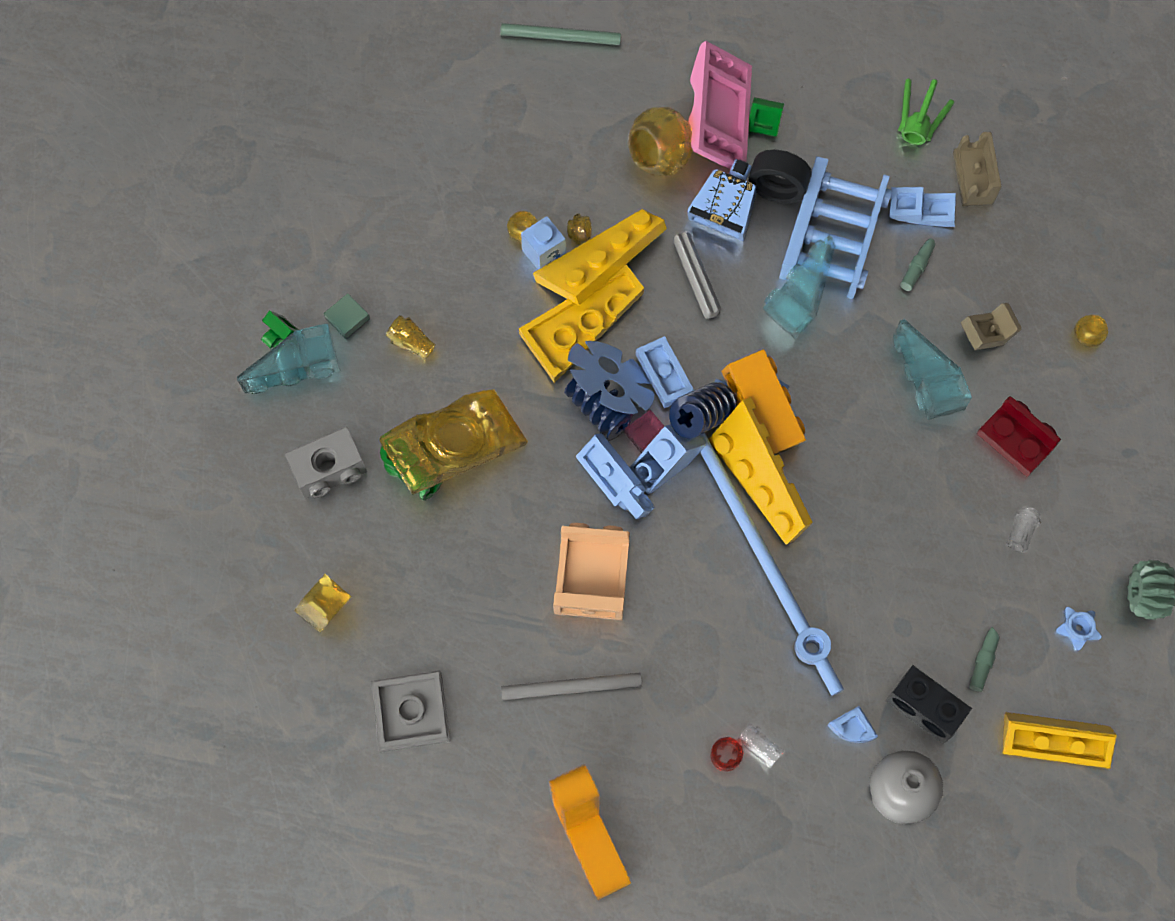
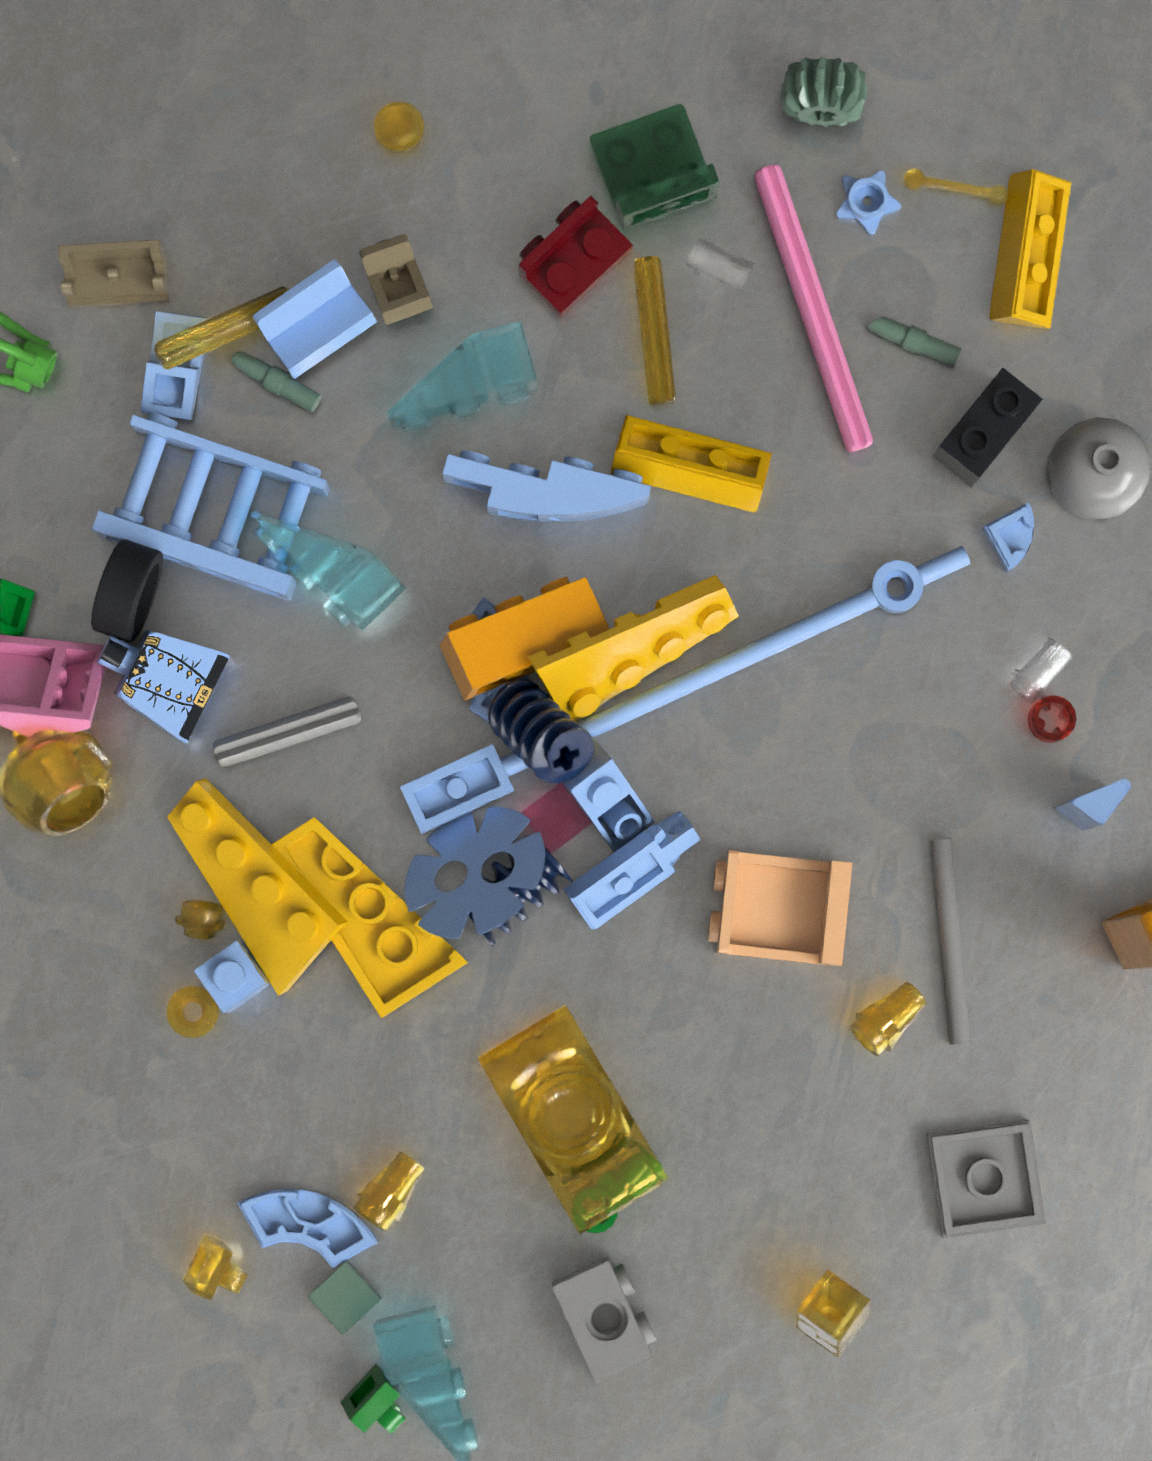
camera: 90 degrees left, 15 degrees up
none -> clear yellow axle [154,286,289,370]
none -> clear yellow tile [182,1234,248,1301]
none -> light blue tile [237,1188,379,1268]
none -> light blue panel [253,260,377,379]
none -> light blue slope [442,450,651,522]
none -> clear green bracket [590,104,720,231]
none -> yellow slope [611,415,772,512]
none -> clear yellow axle [634,256,676,406]
none -> bright pink axle [755,164,873,452]
none -> clear yellow cone [850,982,927,1056]
none -> clear yellow hinge [904,169,1008,205]
none -> light blue slope [1055,778,1131,830]

